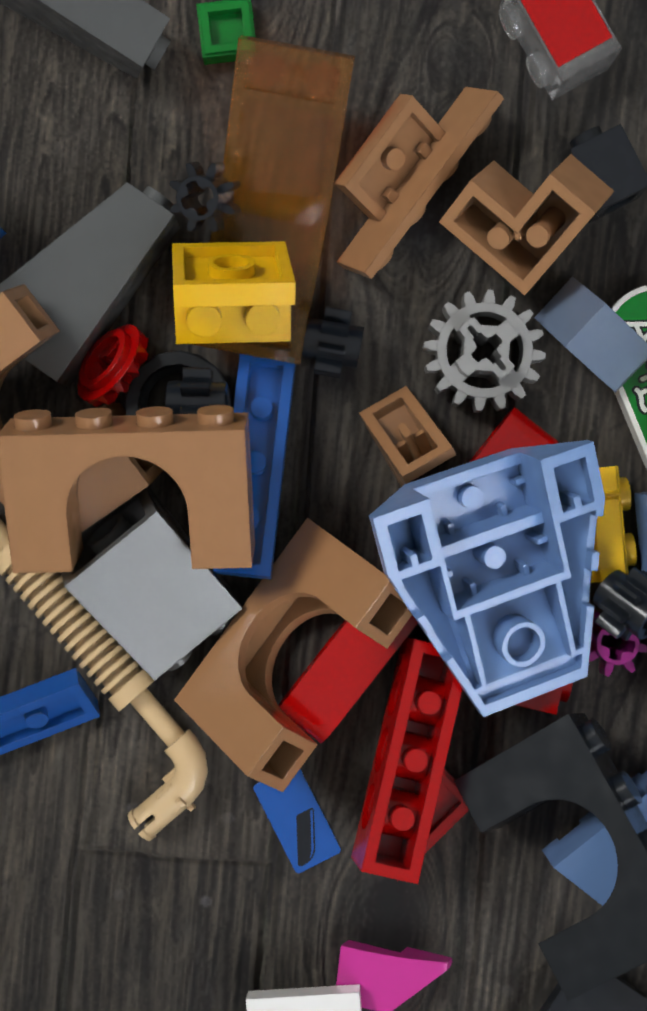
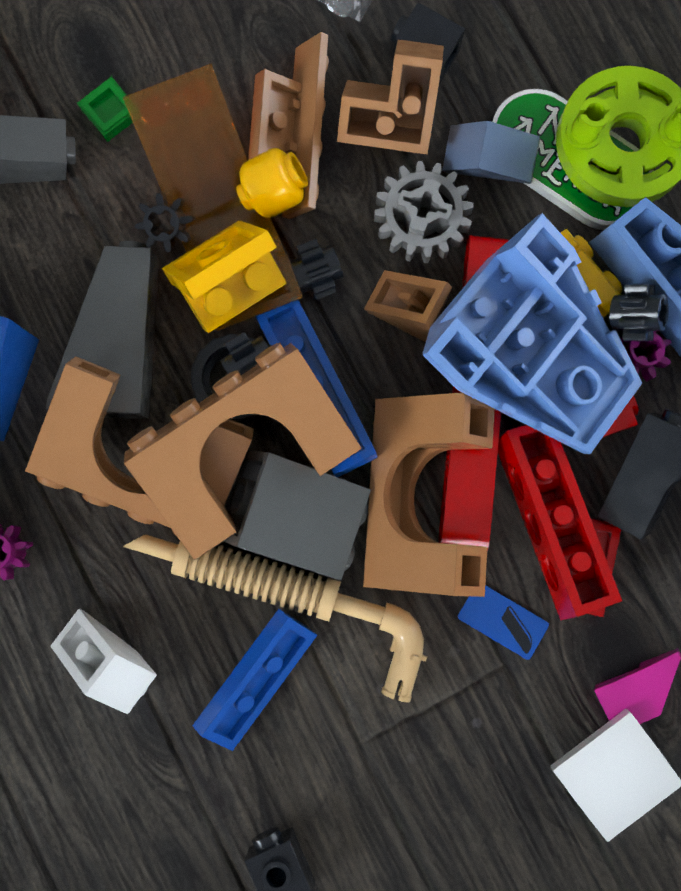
camera: 30 degrees left, 5 degrees down
red gear [78,324,149,408] -> none
none -> yellow head [236,148,308,218]

